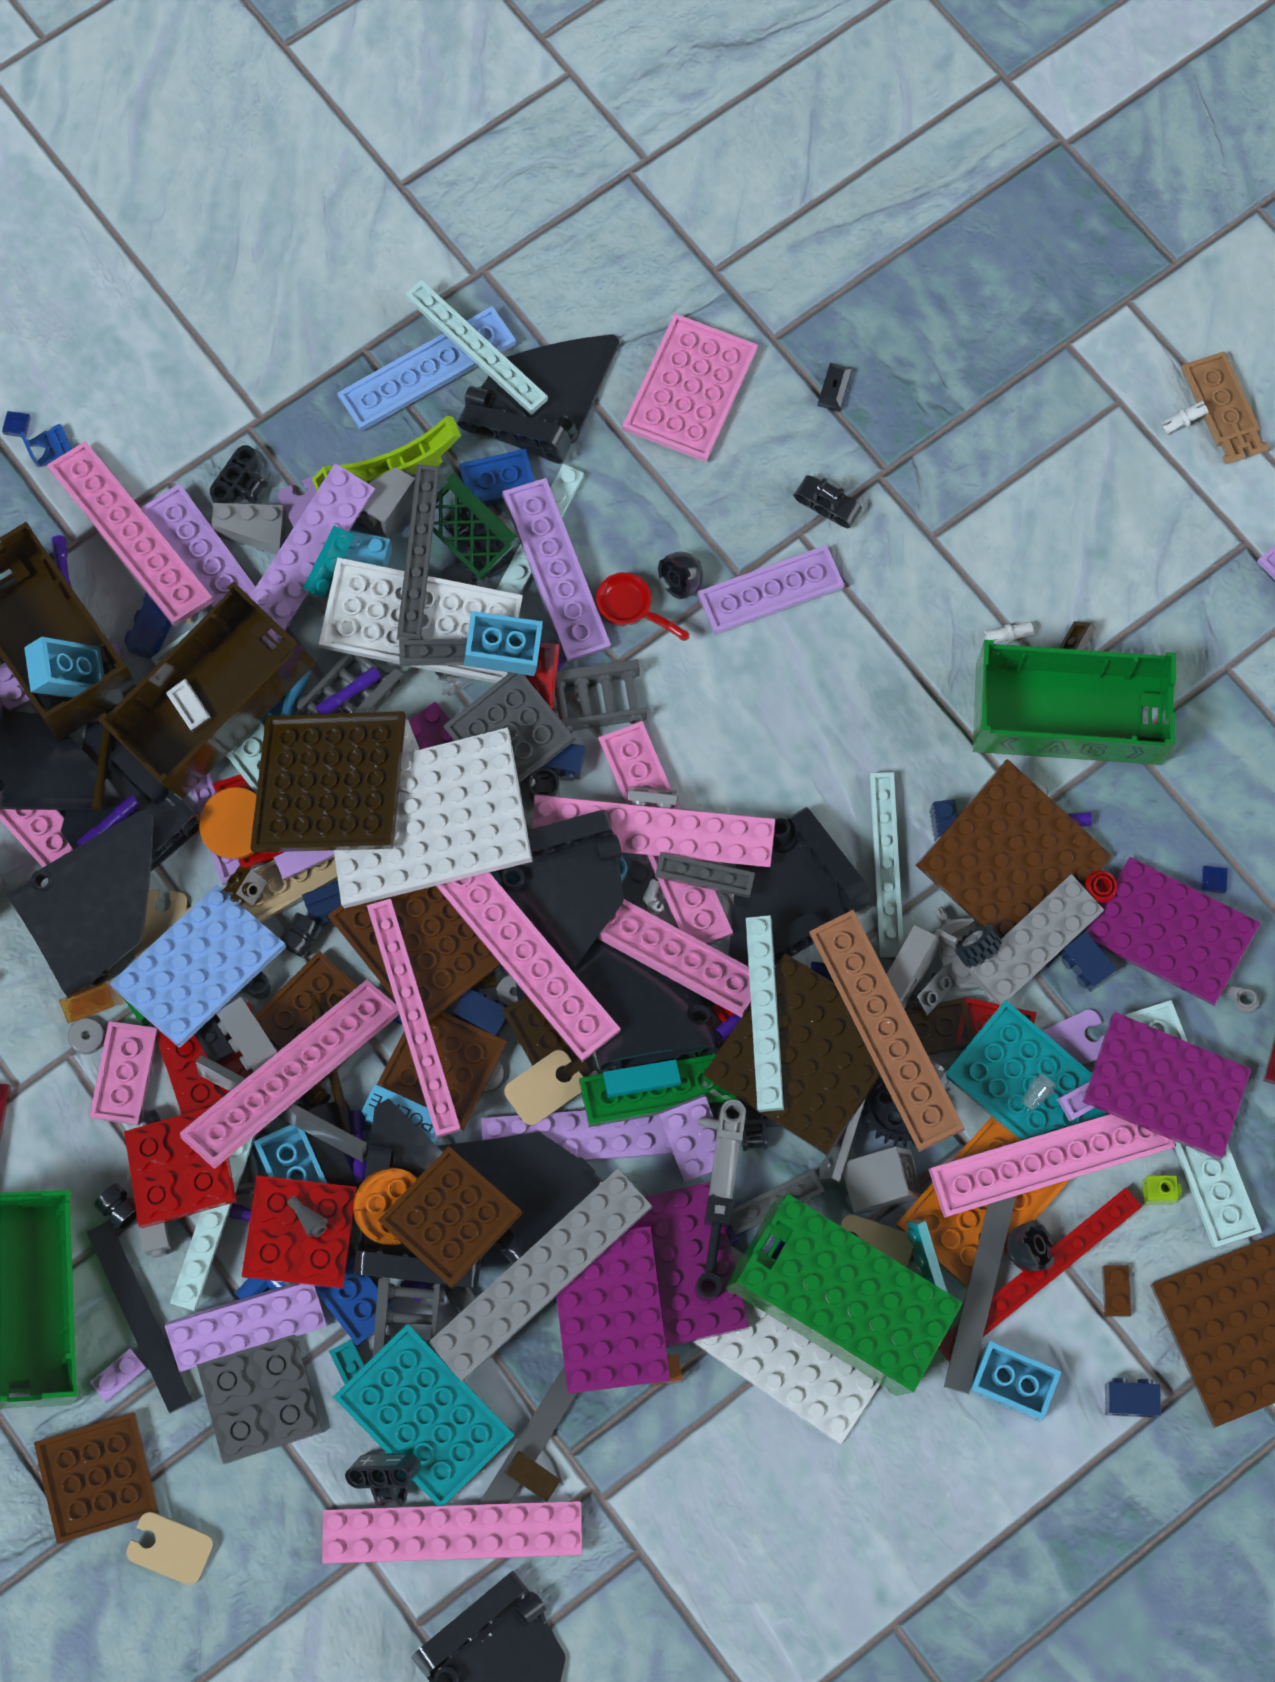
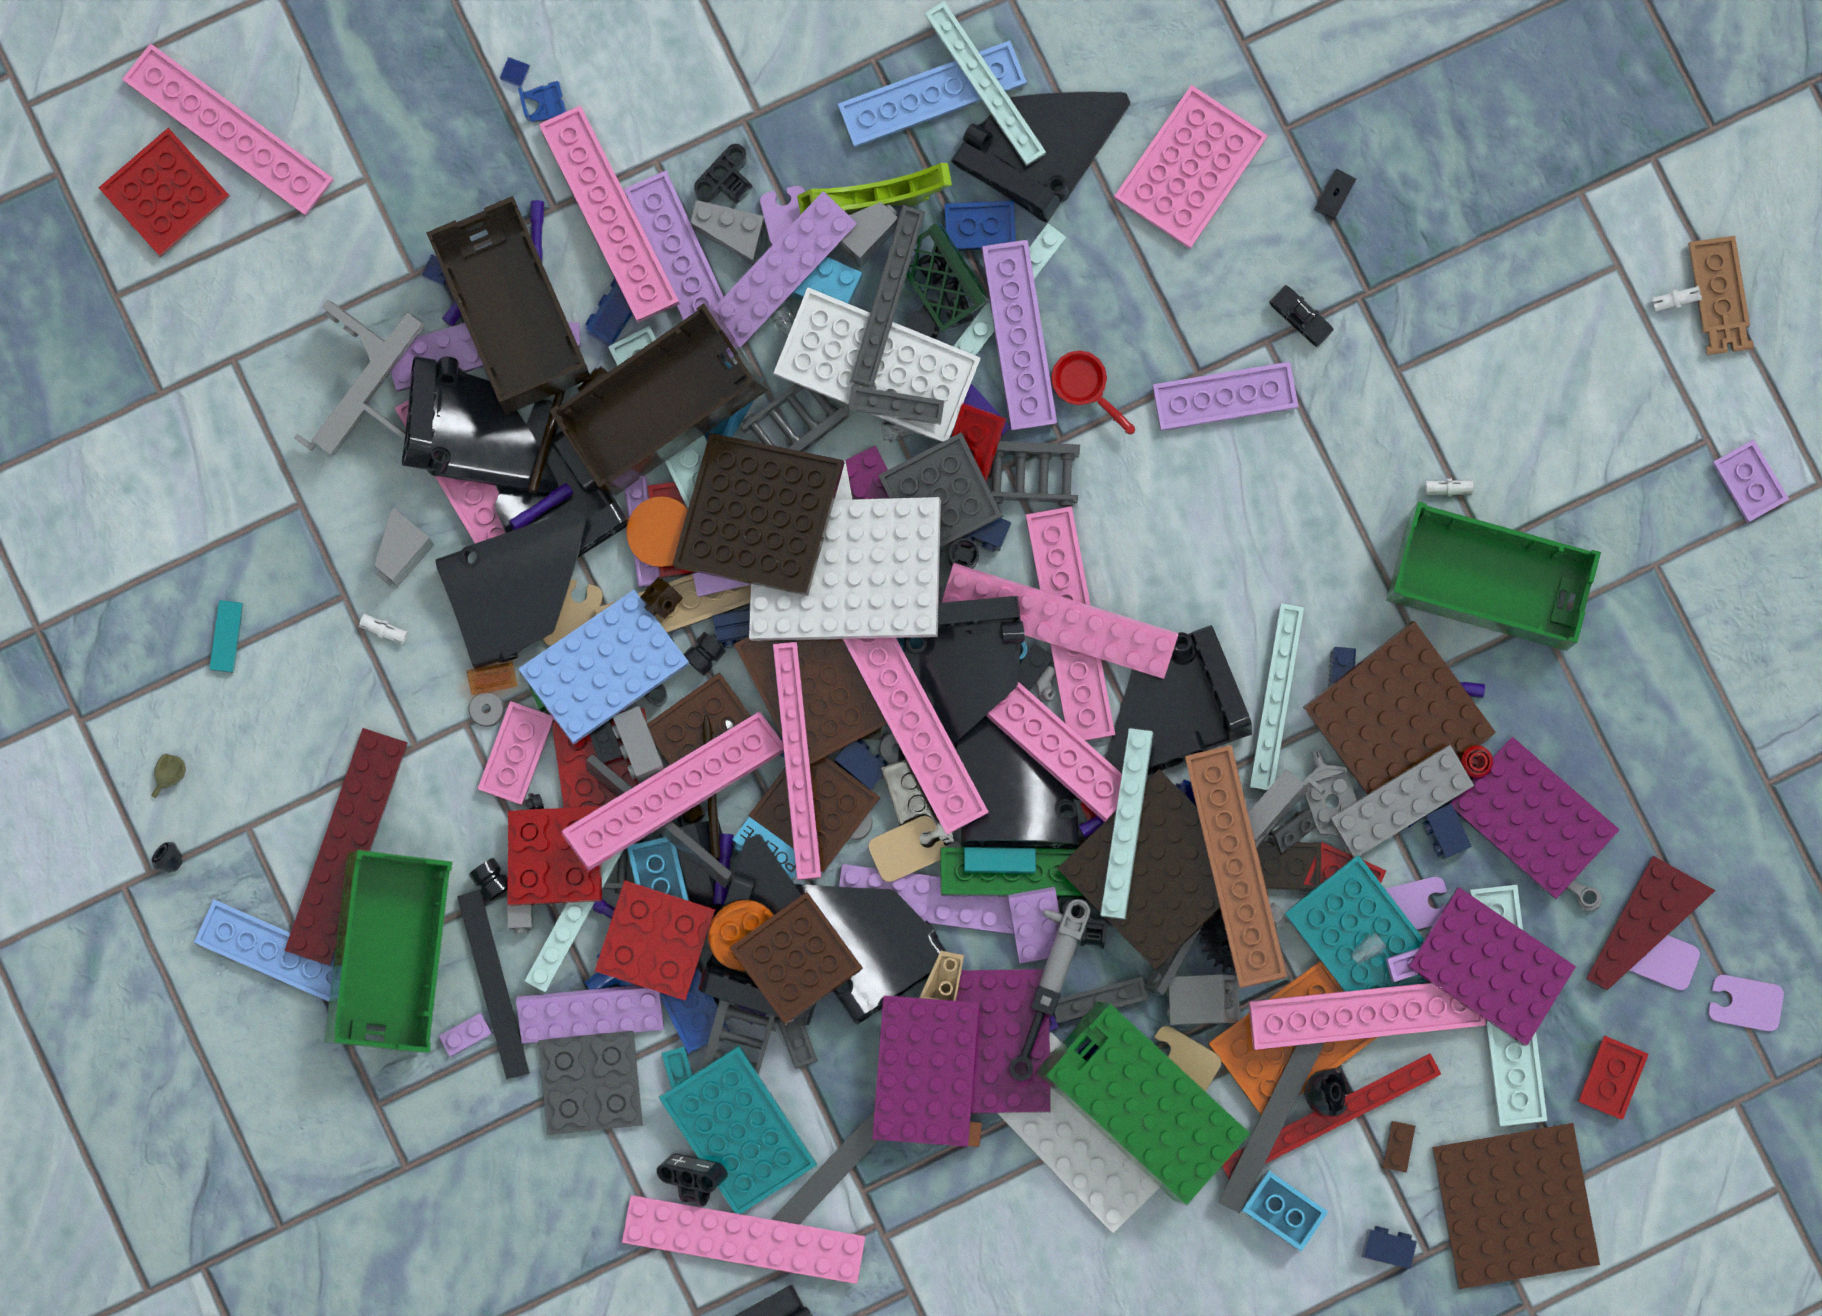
camera: 10 degrees right, 10 degrees up
medium azure brick [24,637,104,698] -> none
reddish brown piece [34,1412,160,1544] -> none
tan piece [126,1512,213,1585] -> none
white tile [166,679,212,732] -> none
dark grey cone [287,1196,328,1238] -> none
teal plate [302,525,355,598] -> none
dark purple piece [315,667,381,714] -> none
light grey plate [428,1169,653,1381] -> none
medium azure brick [463,611,543,676] -> none
dark brown tile [504,1451,561,1502] -> none
light grey plate [628,786,678,808] -> none
dark grey plate [655,852,755,898] -> none
black cylinder [658,551,703,599] -> none
teal plate [906,1219,947,1292] -> none
black wheel [954,924,1002,968] -> none
dark brown plate [1059,621,1096,650] -> none
lime brick [1142,1176,1182,1205] -> none
clear blue tile [1201,866,1228,893] -> none

